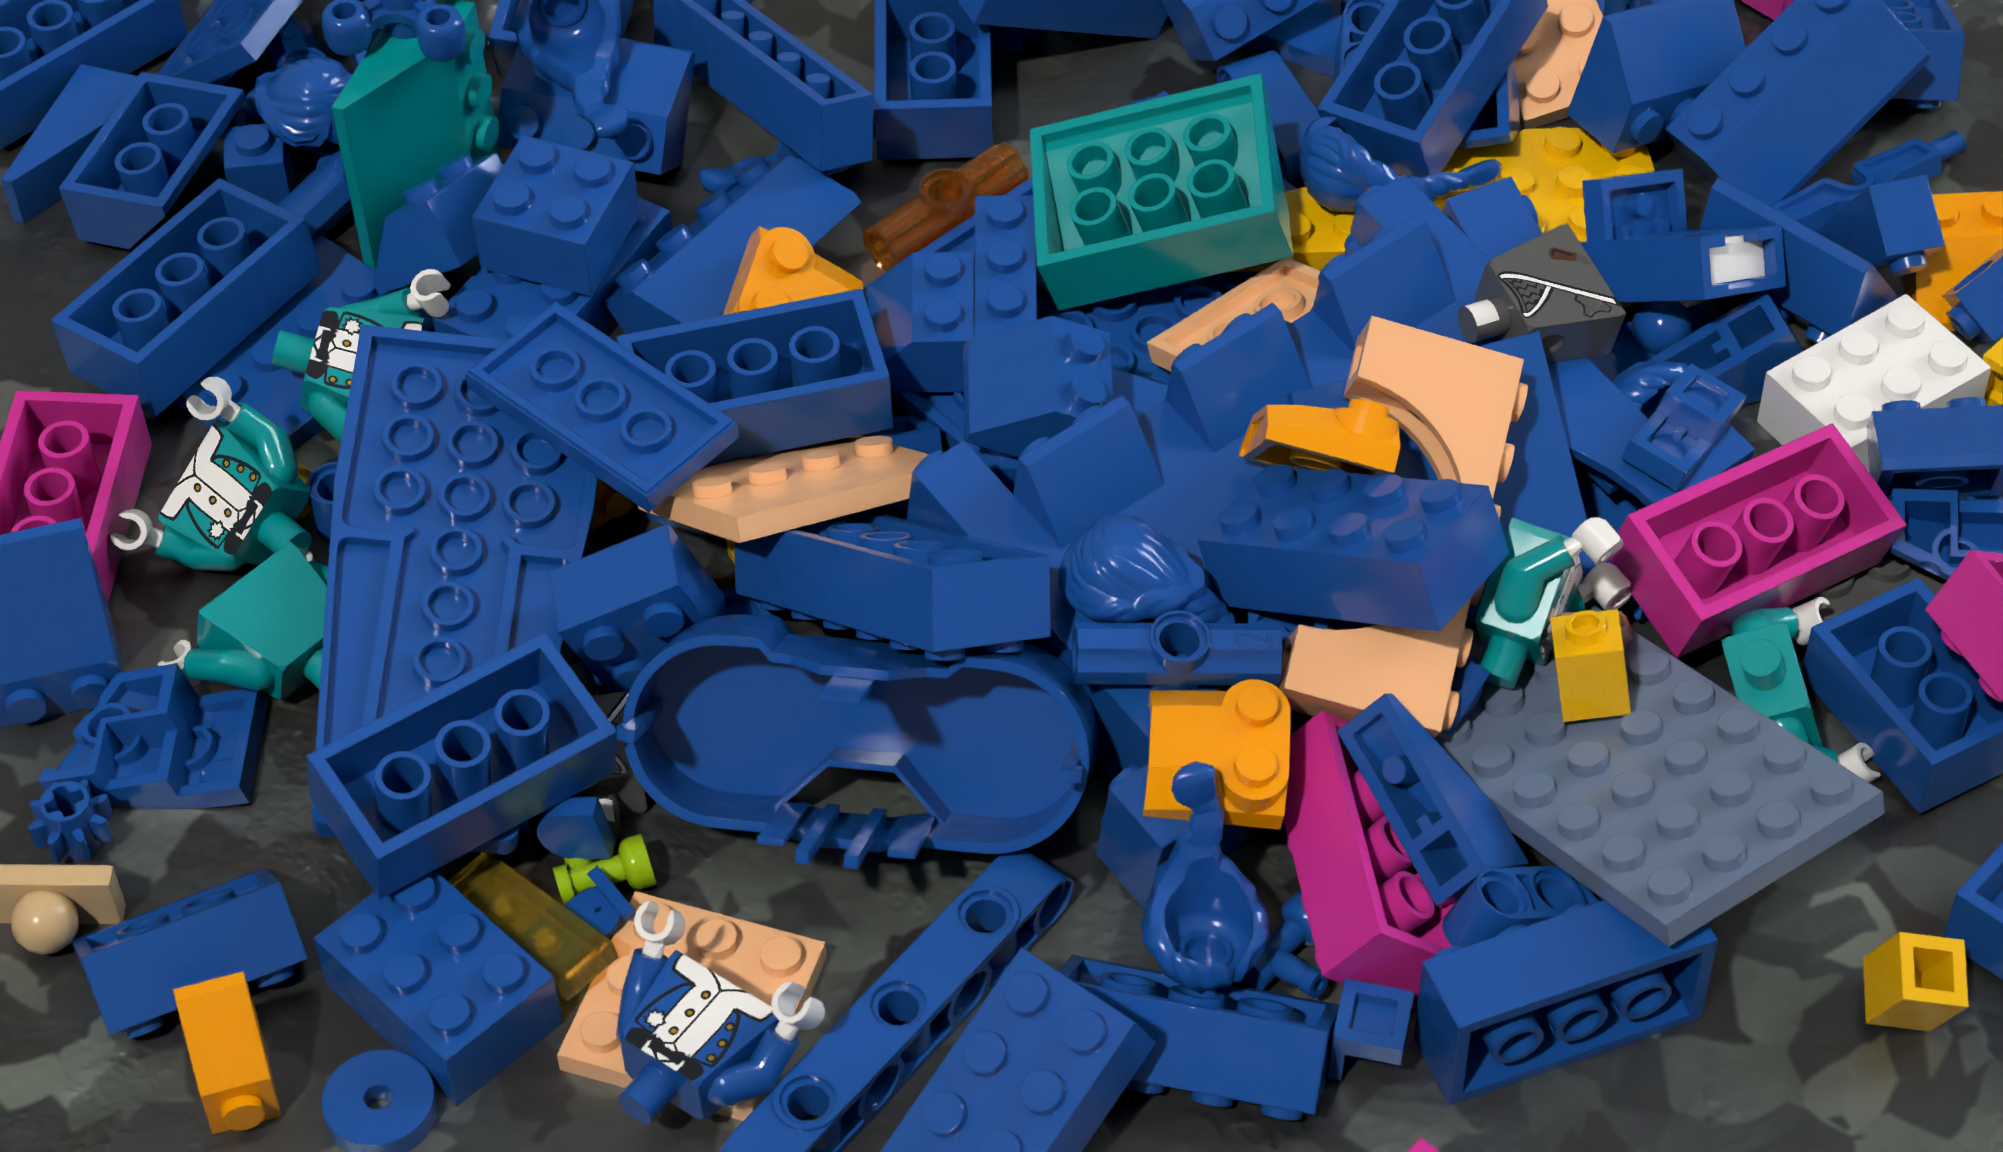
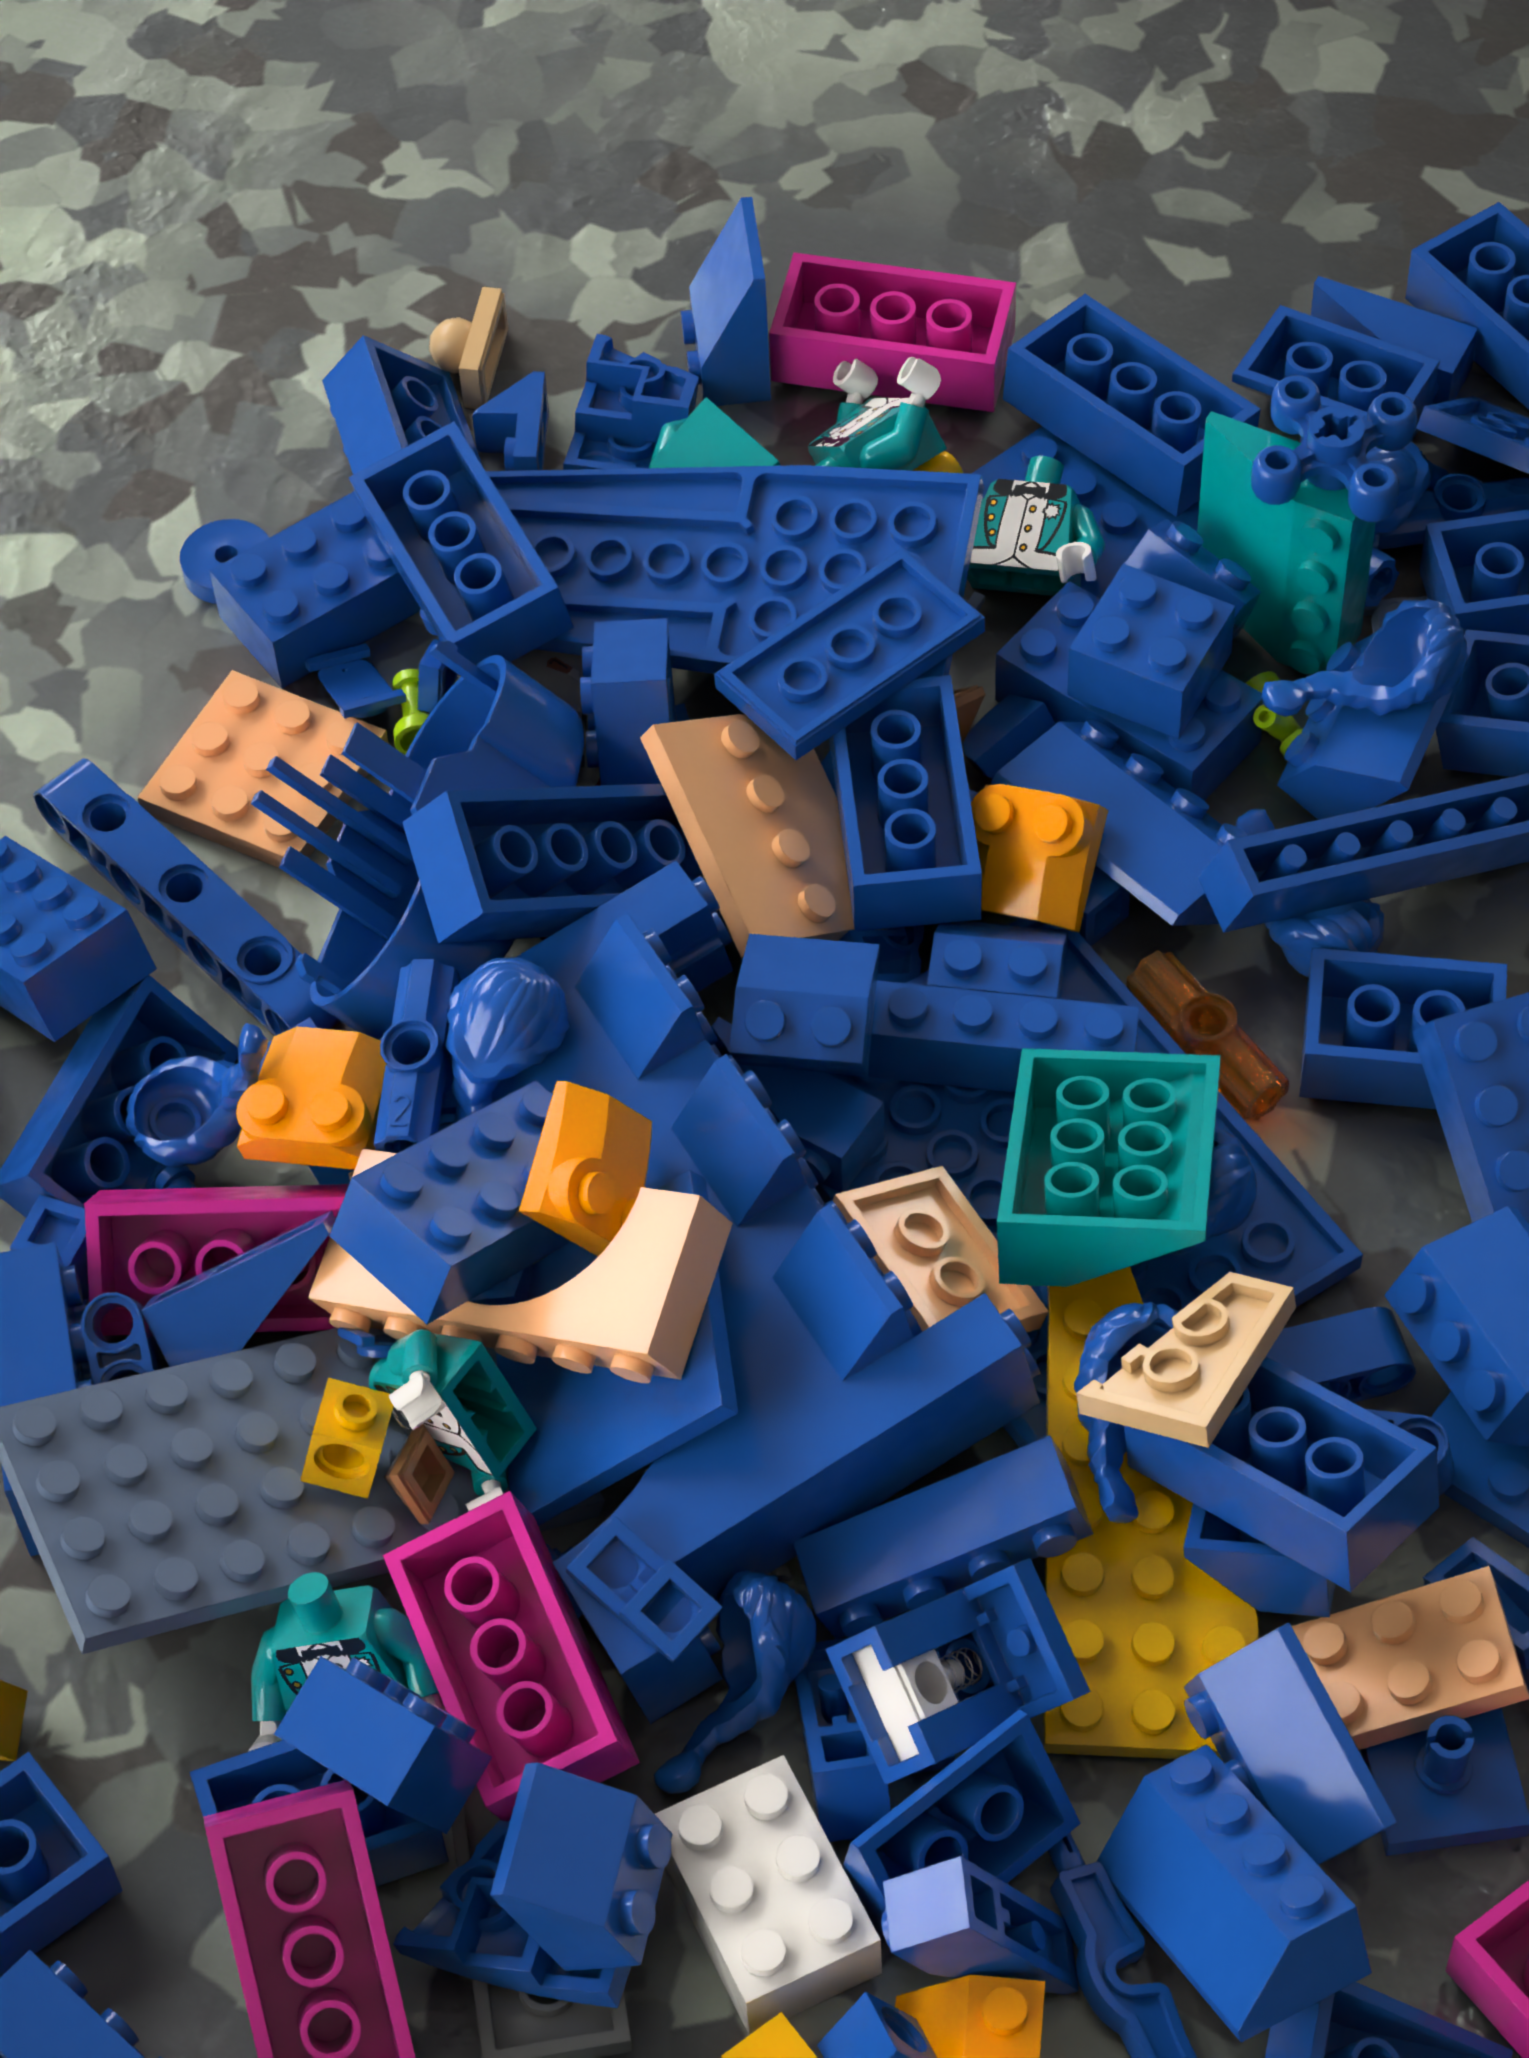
camera: 100 degrees right, 5 degrees up
blue gear [28,779,114,863] -> none
light orange slope [173,971,282,1134] -> none
clear yellow tile [448,852,619,1001] -> none
torso [616,901,825,1125] -> none
dark grey torso [1458,223,1626,363] -> none
none -> blue brick [274,1656,492,1834]
none -> blue slope [472,371,549,471]
none -> tan wing [1076,1272,1296,1448]

